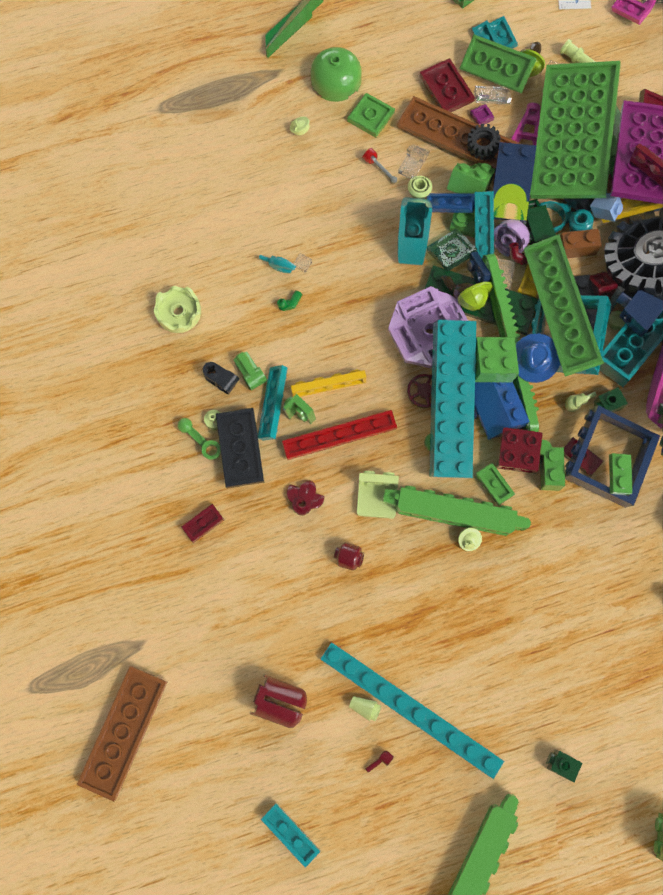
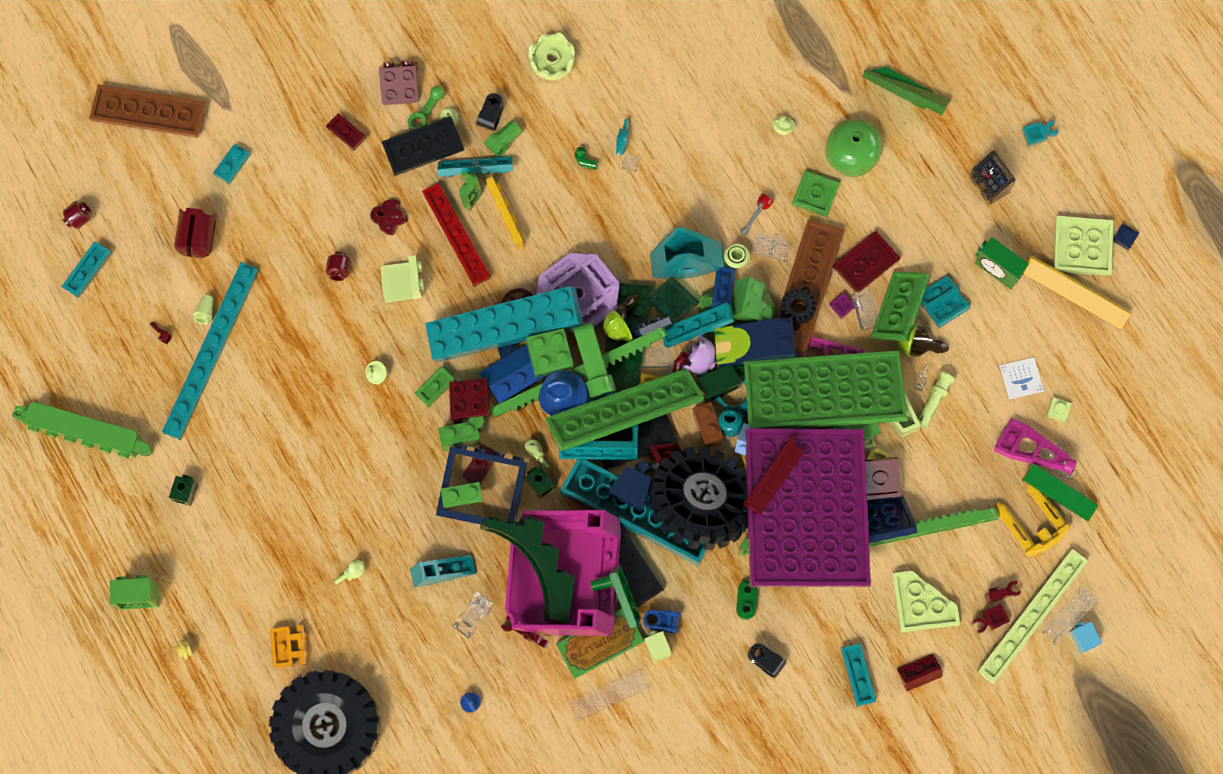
camera: 75 degrees right, 0 degrees up
bright green hinge [383,486,531,536] -> none
none -> dark red head [63,201,92,229]
none -> teal plate [213,143,251,185]
none -> bracket [379,60,419,105]
none -> bright green beam [573,322,616,398]

